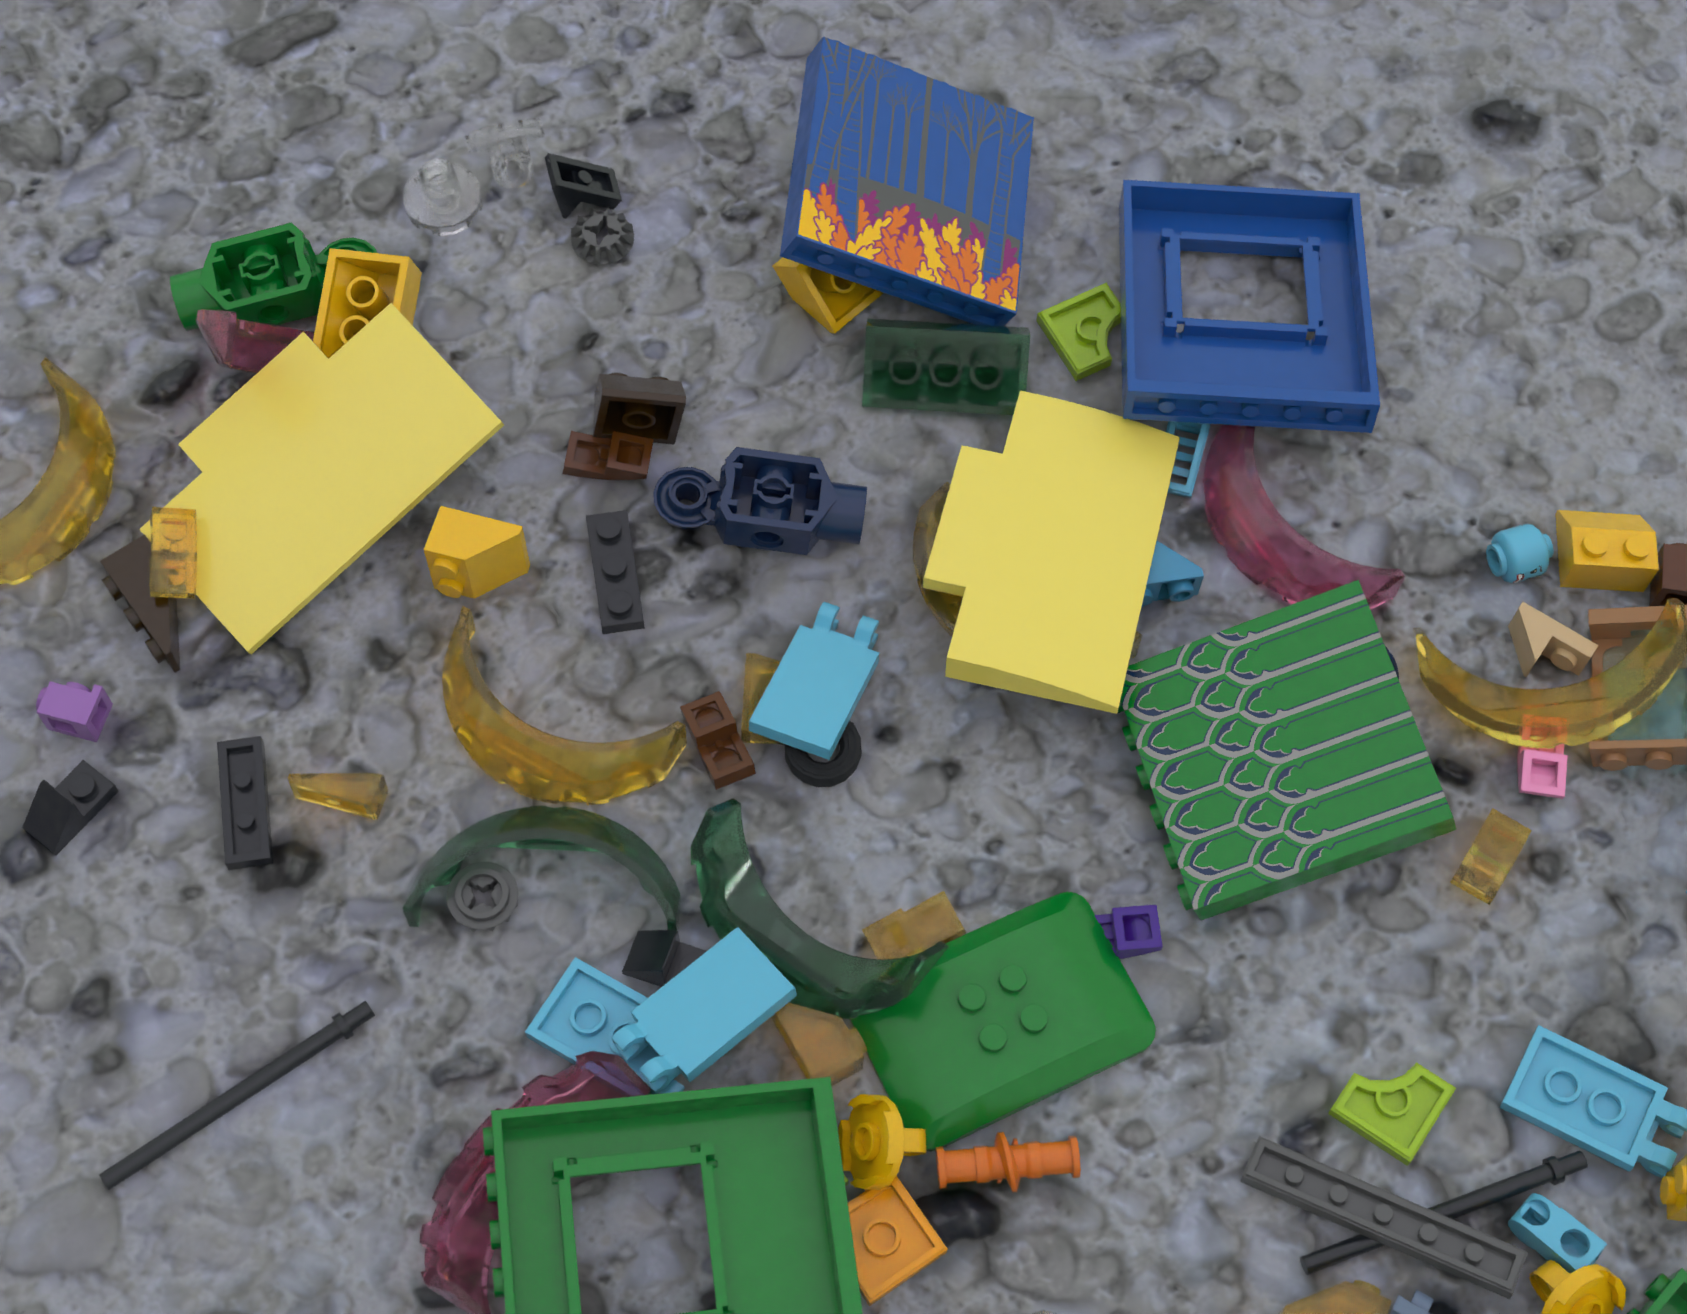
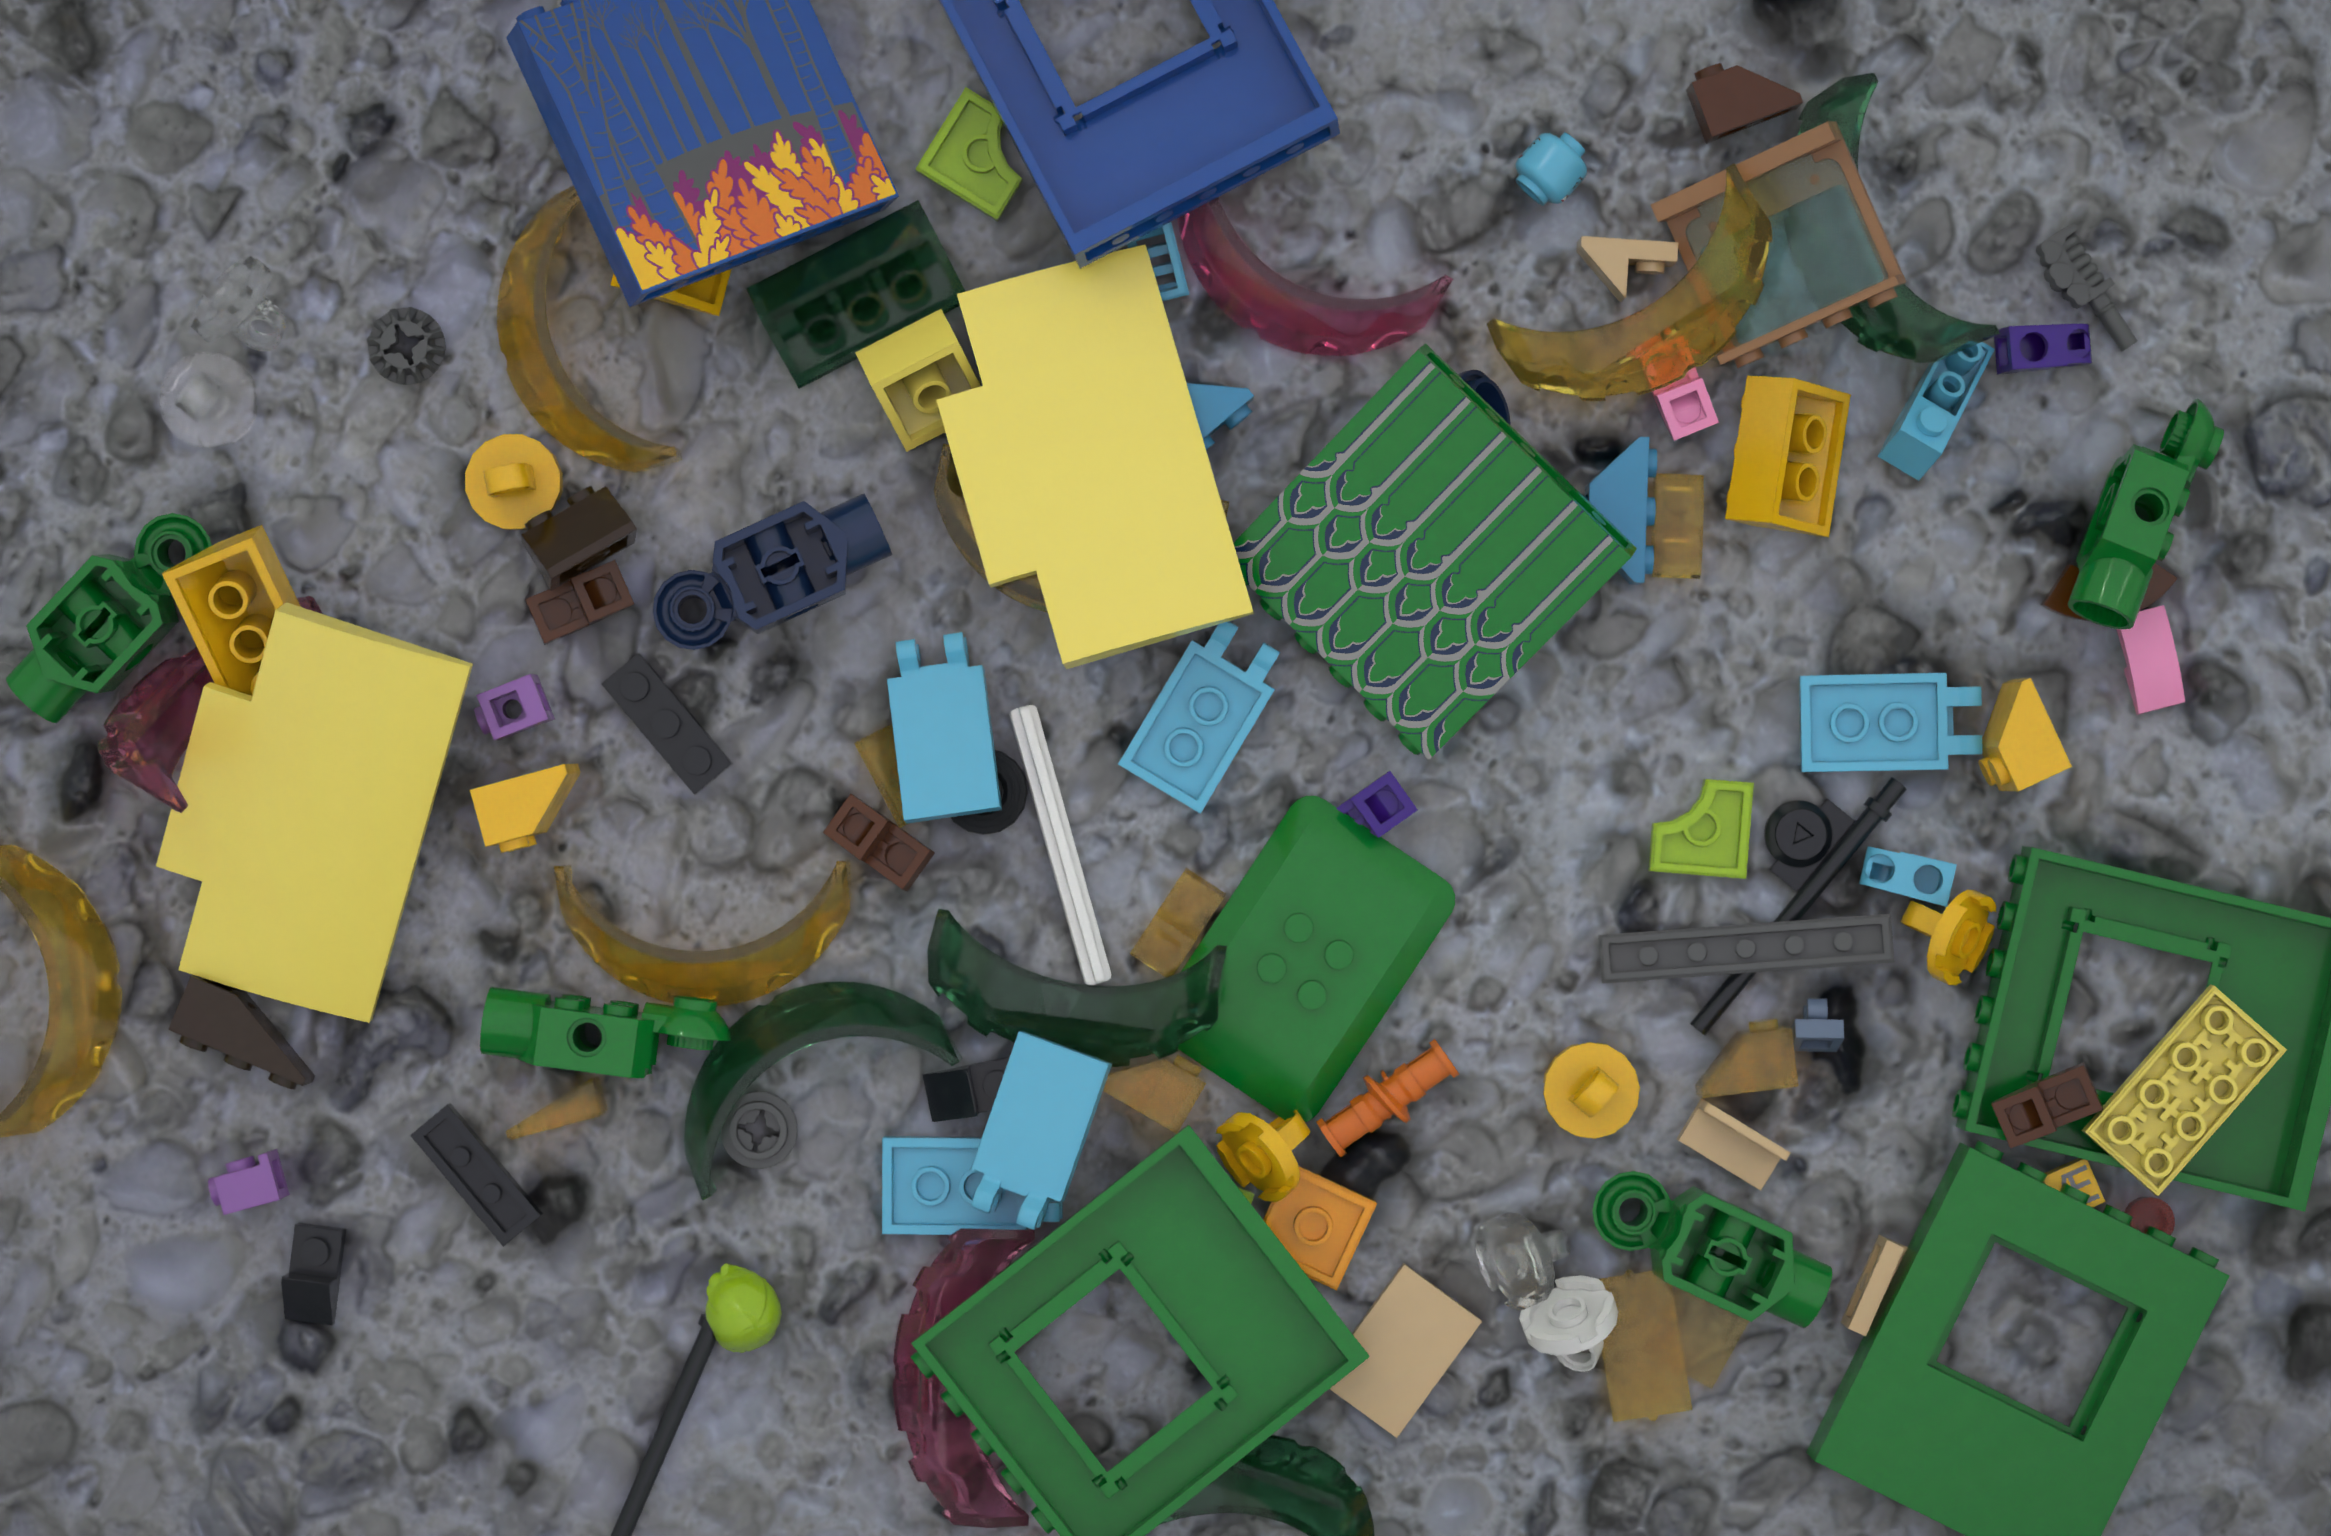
camera: 30 degrees left, 25 degrees up
clear yellow slope [149,507,197,599] -> none
black slope [544,153,622,219] -> none
yellow slope [1555,510,1659,592] -> none
none -> yellow tile [465,434,563,530]
none -> medium lavender brick [474,674,555,740]
none -> green brick [480,987,731,1078]
none -> clear yellow windscreen [497,185,683,473]
none -> lime hair [705,1263,782,1353]
none -> light yellow slope [855,309,981,452]
none -> white axle [1009,705,1112,985]
none -> medium azure tile [1118,621,1280,814]
none -> yellow tile [1543,1042,1640,1139]
none -> dark azure slope [1584,437,1657,585]
none -> yellow slope [1725,375,1851,537]
none -> black piece [1764,799,1855,892]

